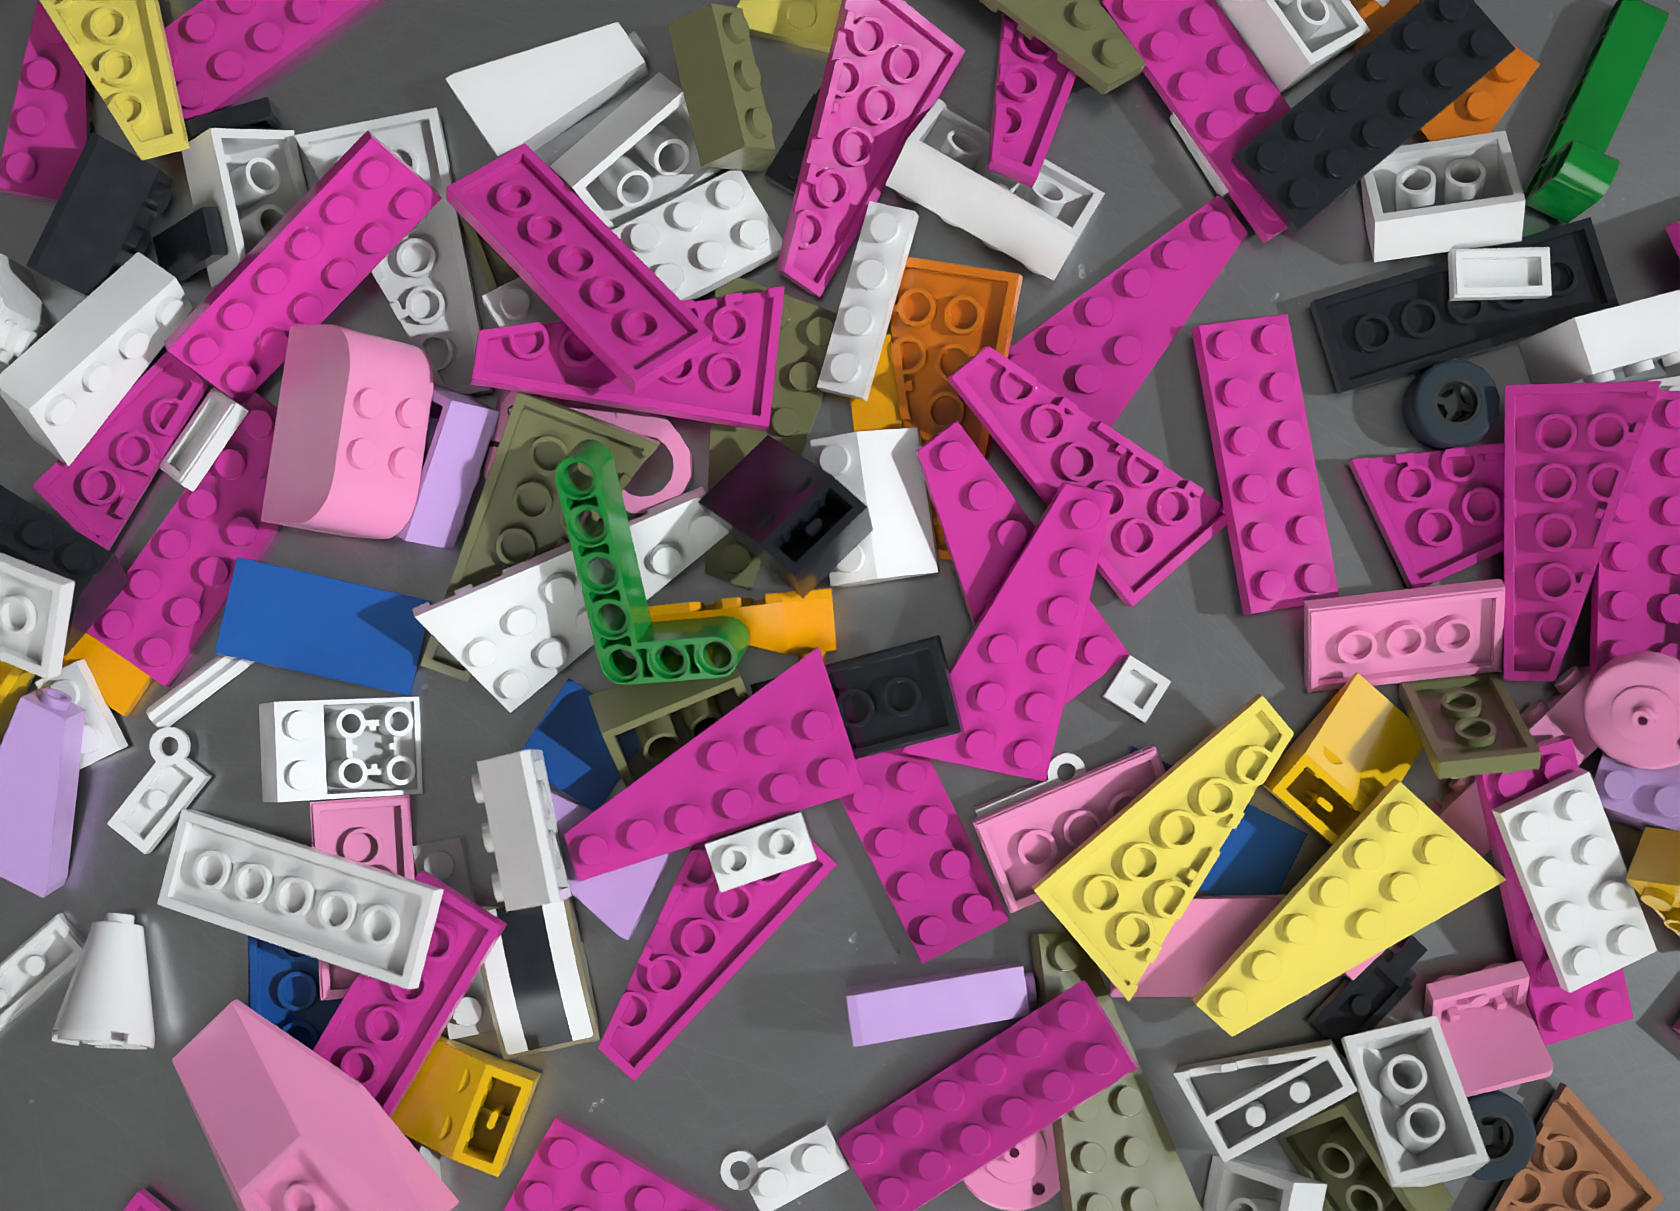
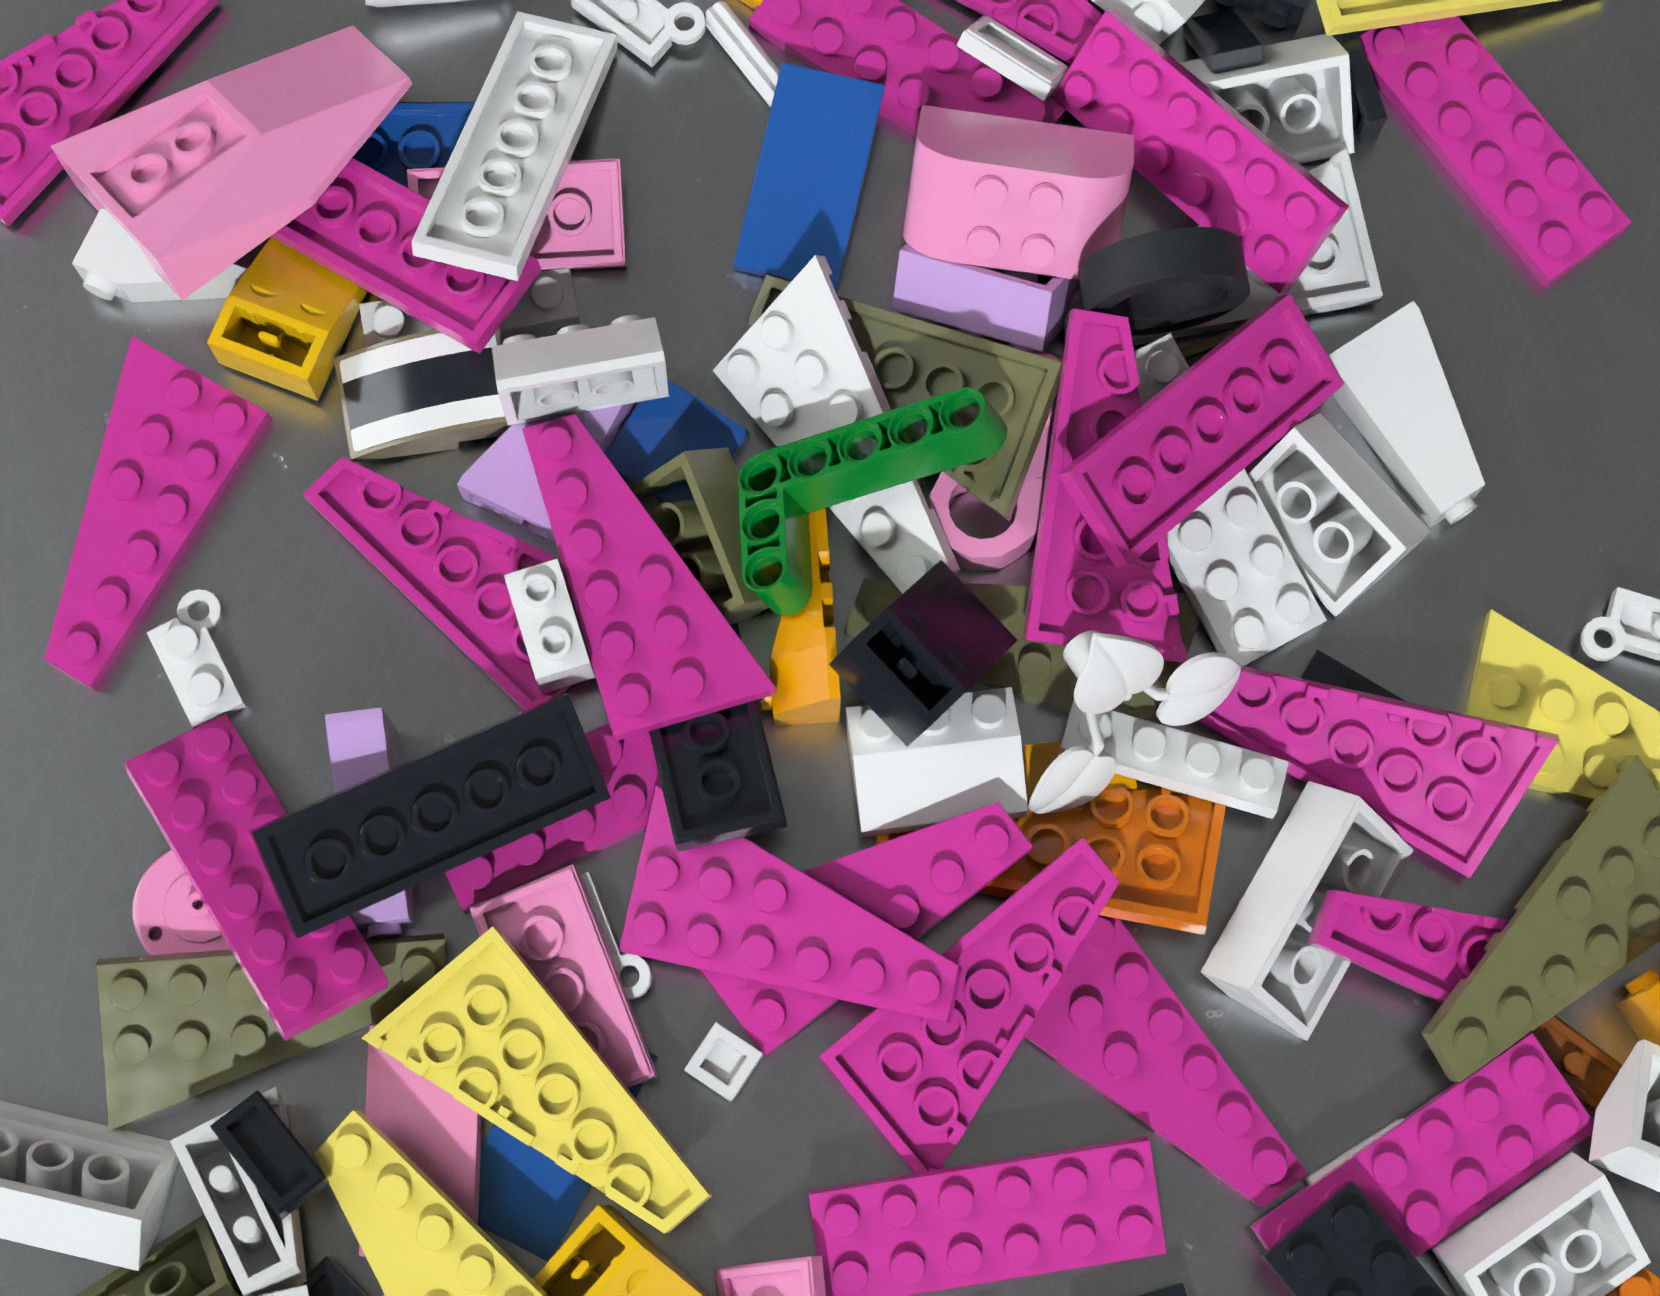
camera: 90 degrees right, 10 degrees down
white slope [259,696,423,802] -> none
olive slope [668,3,776,172] -> none
none -> black tile [210,1090,330,1220]
none -> black plate [249,694,611,939]
none -> white plant [1028,630,1242,814]
none -> black tyre [1078,227,1250,336]

